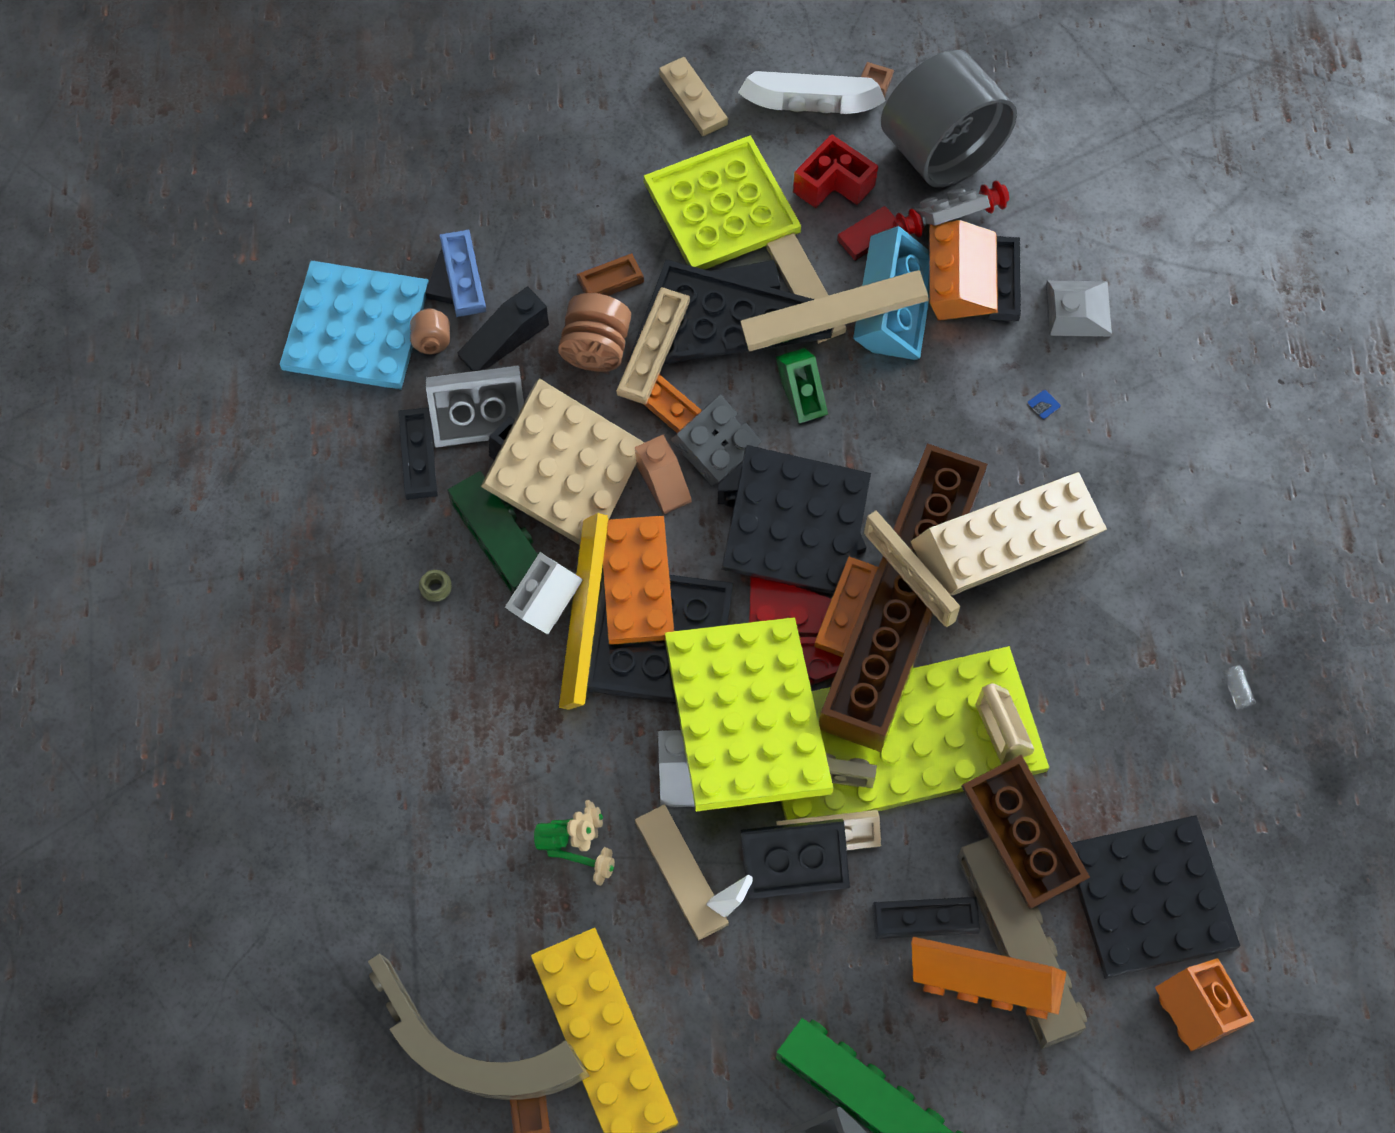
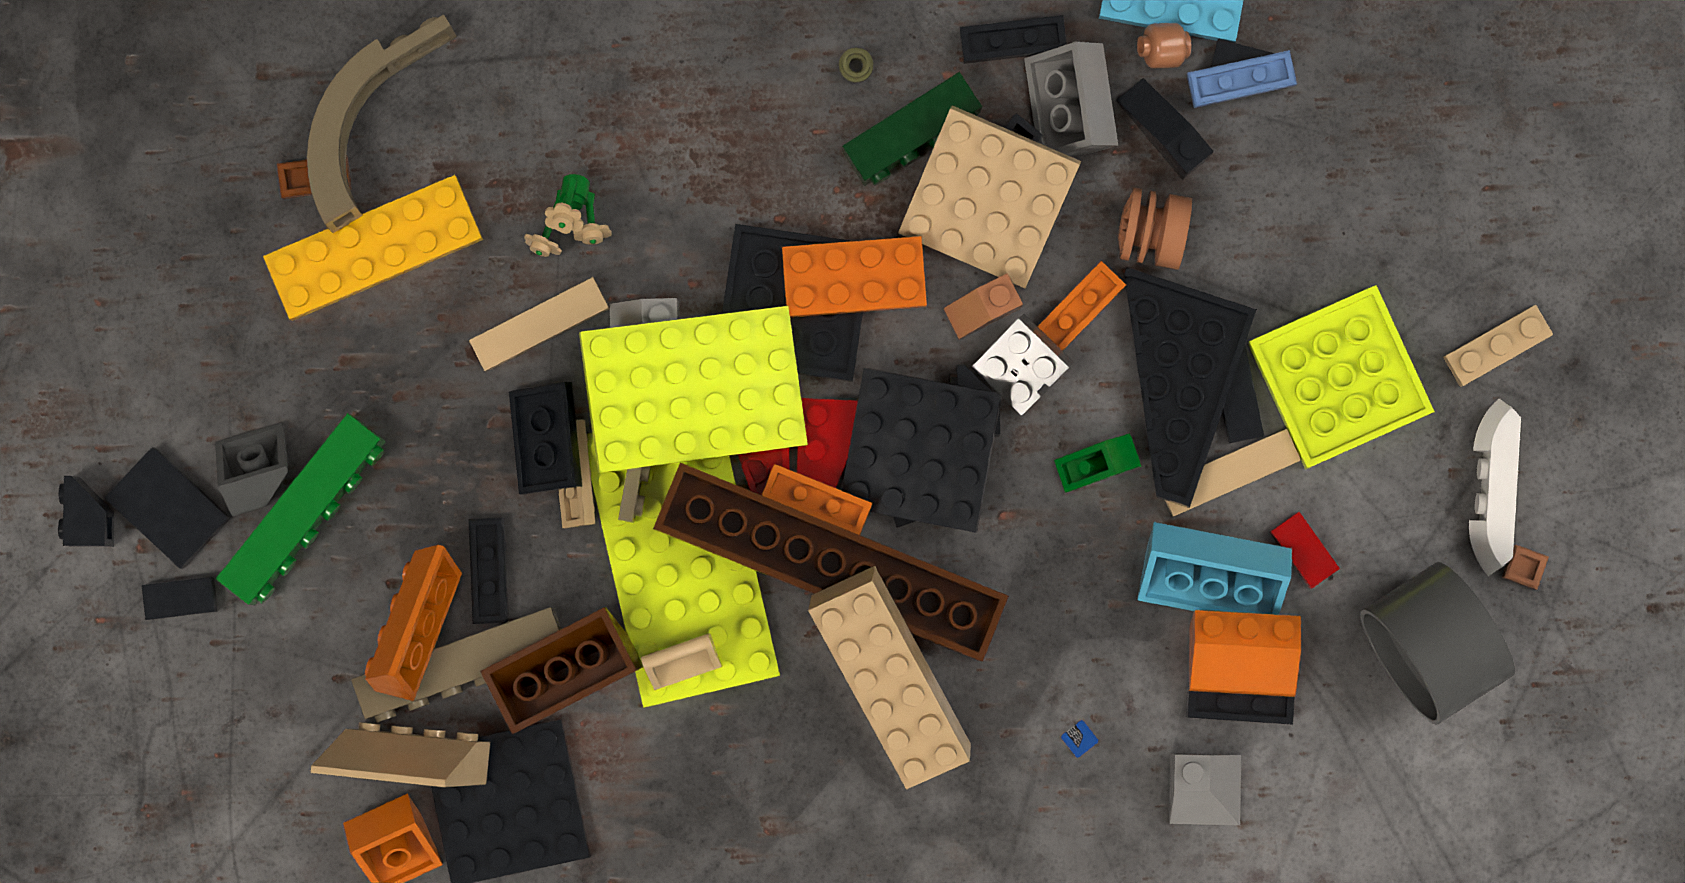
camera: 95 degrees right, 20 degrees up
white brick [505,552,583,634] -> none
yellow tile [559,513,608,710] -> none
dark orange tile [577,253,644,296] -> none
tan tile [616,287,690,405] -> none
white slope [706,875,753,918] -> none
tan tile [741,270,929,352] -> none
red brick [793,134,878,208] -> none
tan tile [864,510,960,627] -> none
plate [893,180,1009,238] -> none
none -> tan slope [311,722,490,787]

